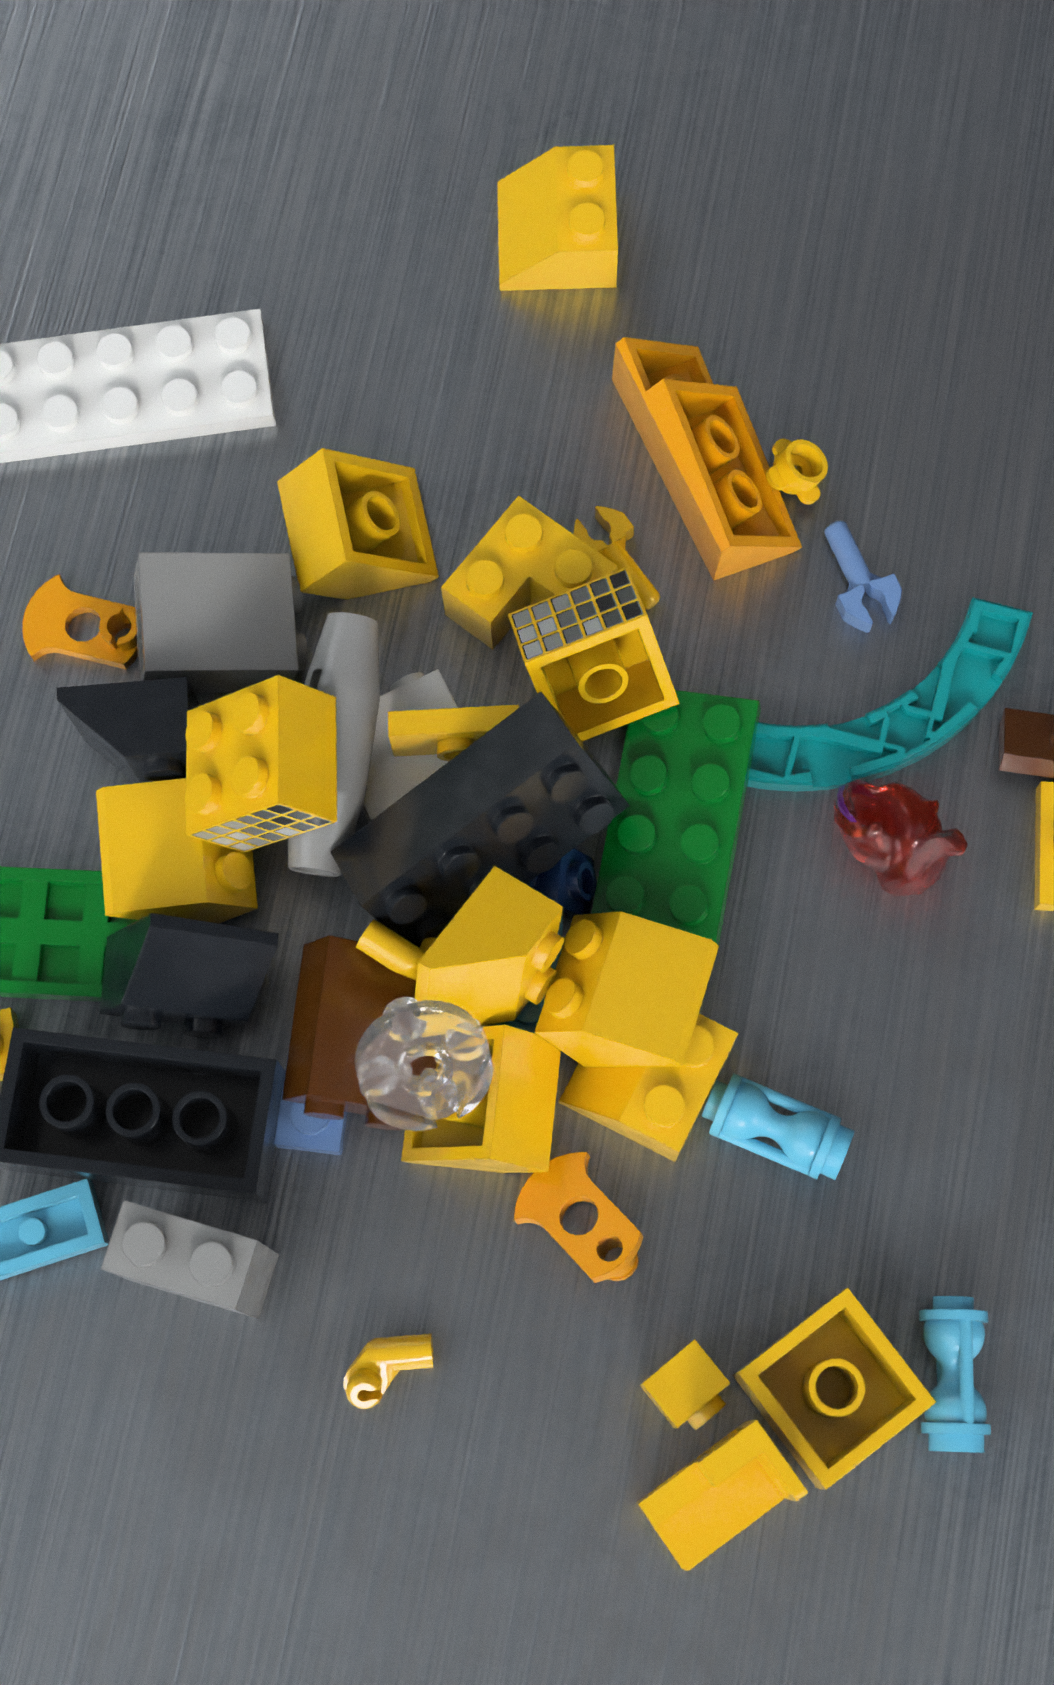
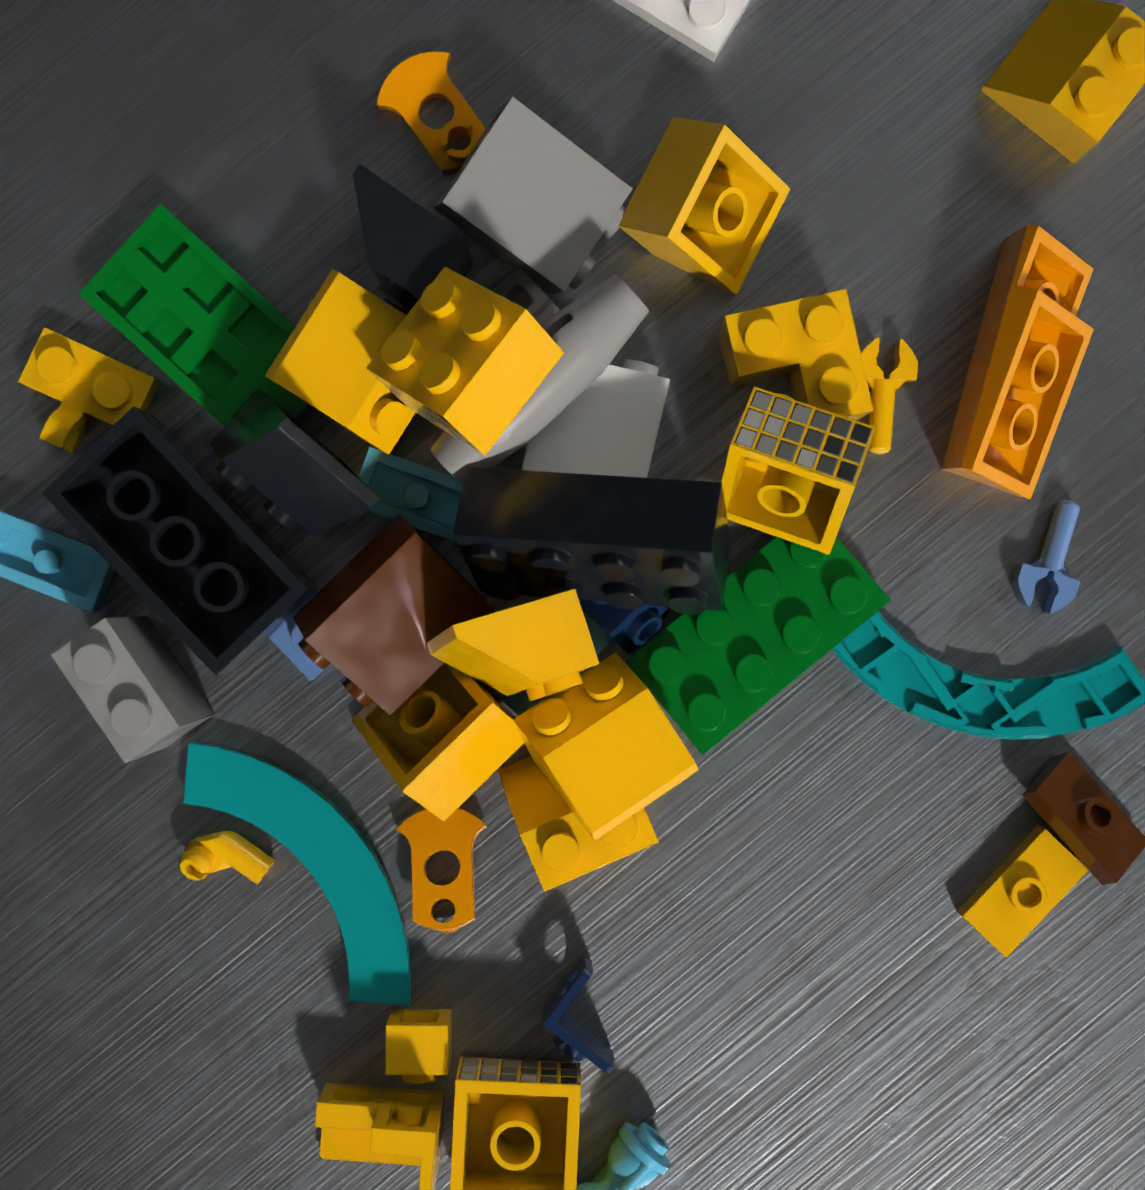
camera: 35 degrees right, 15 degrees up
clear plate [354,997,494,1131] -> none
yellow arm [356,919,437,980] -> none
yellow plate [388,705,519,761] -> none
medium azure piece [702,1073,855,1180] -> none
yellow plate [766,438,828,504] -> none
clear red hair [834,779,968,897] -> none
none -> teal tile [183,741,412,1006]
none -> medium azure plate [359,446,463,542]
none -> dark blue bracket [543,955,615,1074]

